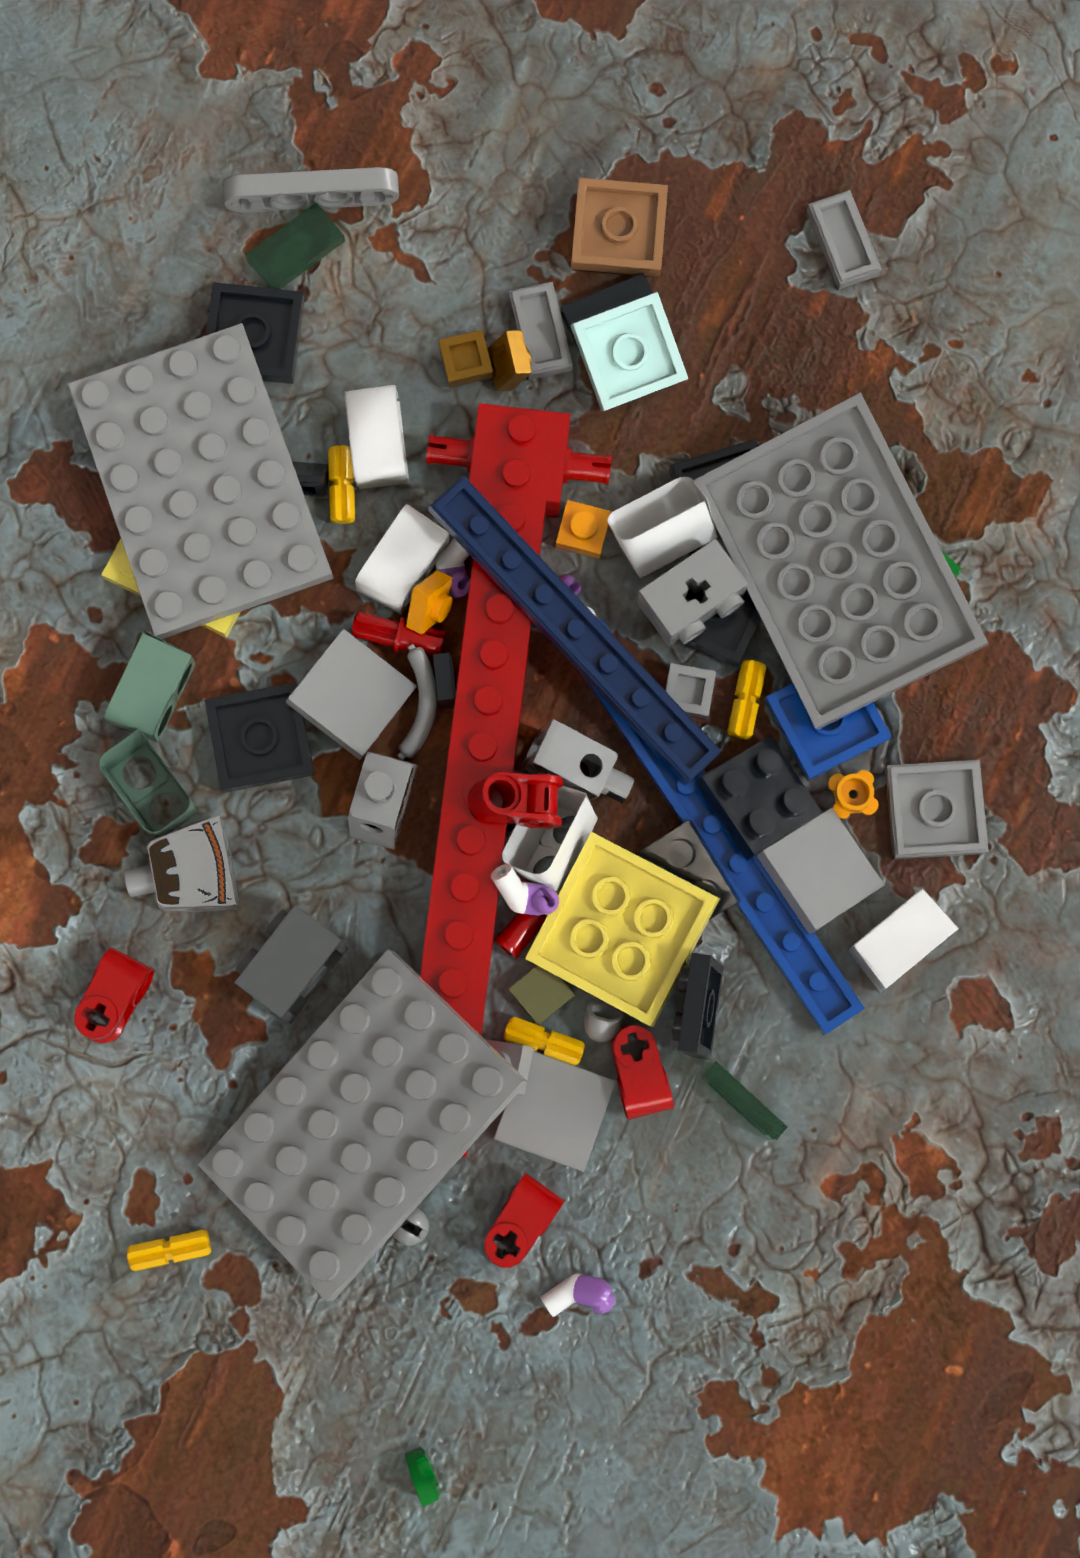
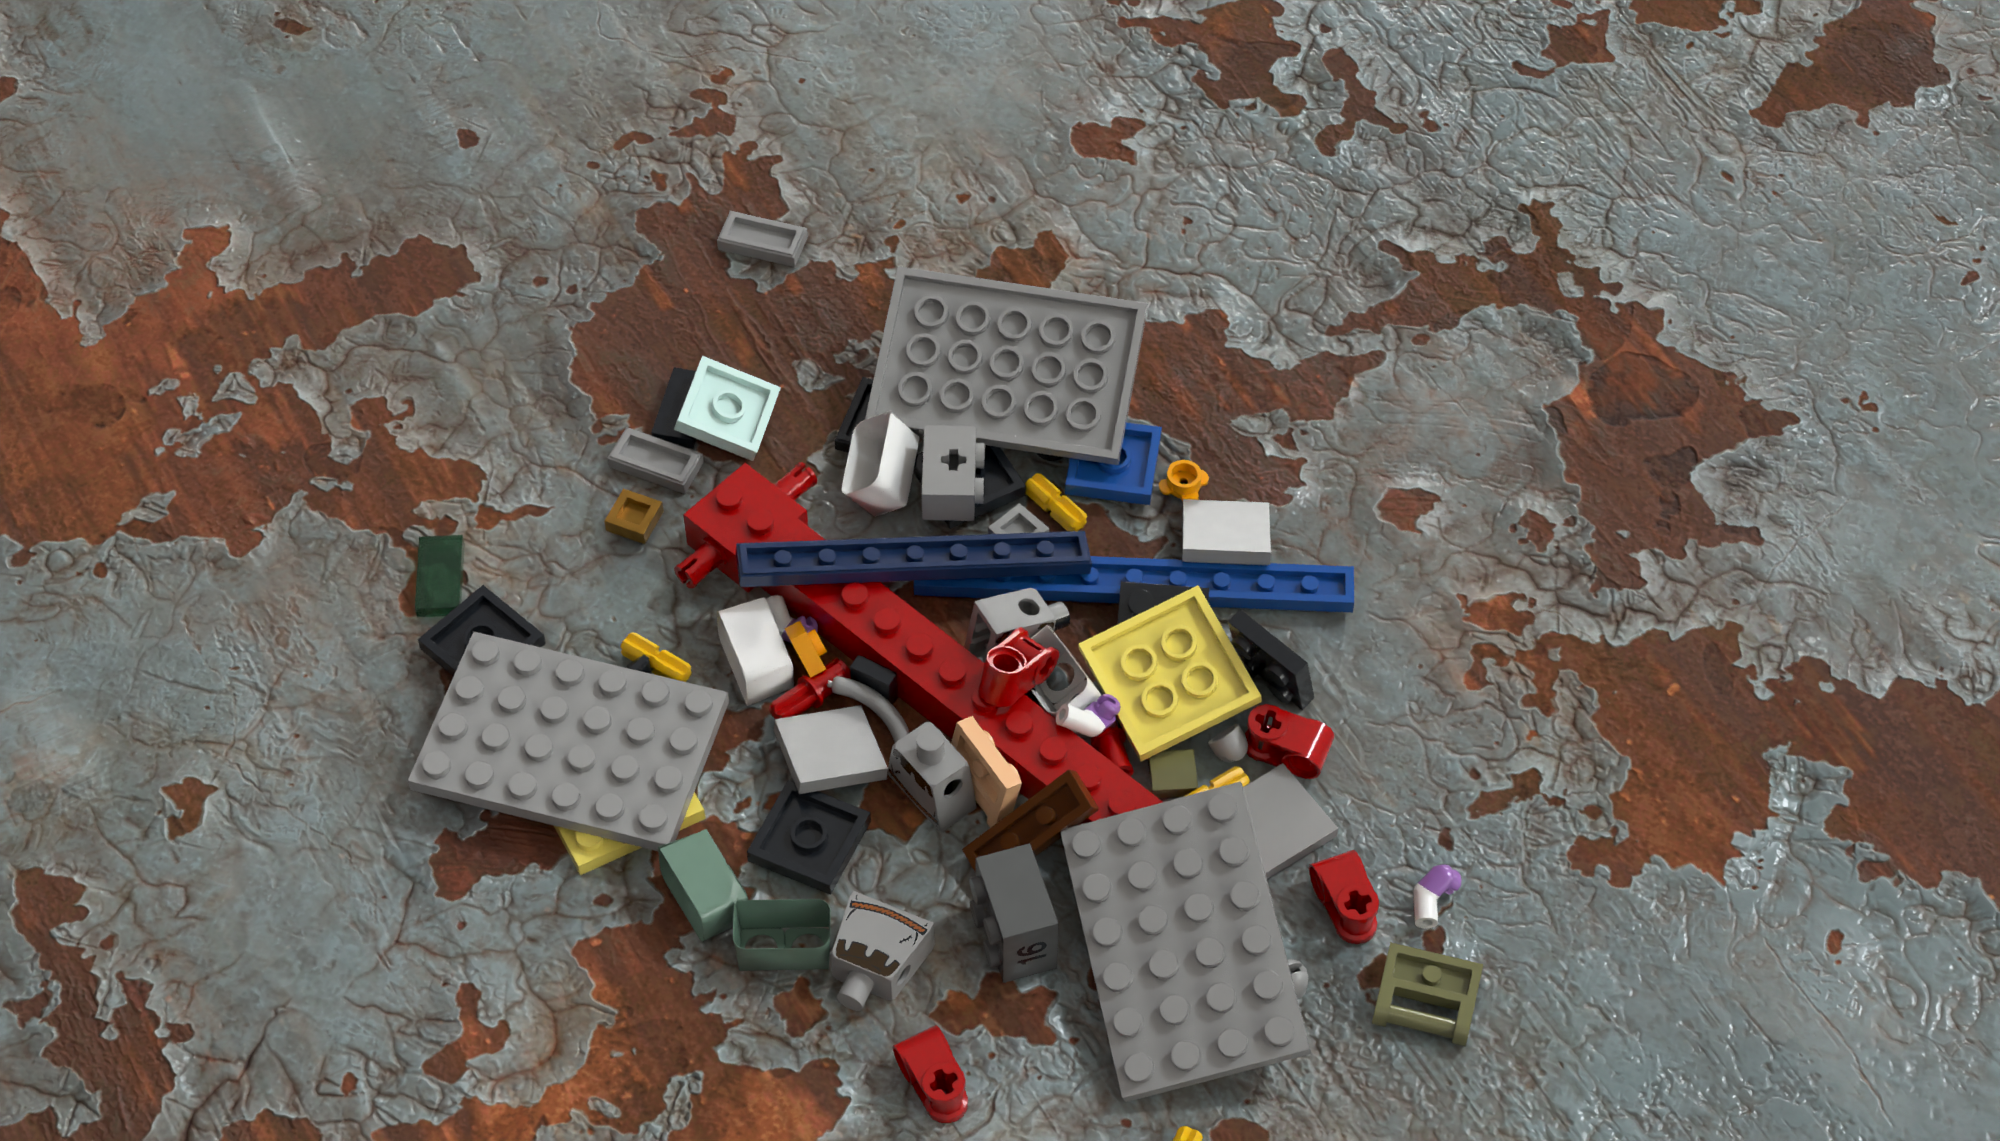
camera: 50 degrees left, 25 degrees down
light grey beam [223,167,399,213] -> none
white piece [344,384,409,489] -> none
green tile [405,1447,441,1507] -> none
pearl gold plate [487,330,532,391] -> none
light orange plate [556,500,612,559] -> none
medium nougat plate [571,177,668,277] -> none
black plate [695,736,823,861] -> none
clear green tile [701,1061,788,1140] -> none
white piece [848,890,959,993] -> none
light grey tile [885,760,989,860] -> none
none -> light nougat plate [951,716,1022,828]
none -> reddish brown plate [962,769,1099,873]
none -> olive plate [1372,942,1483,1047]

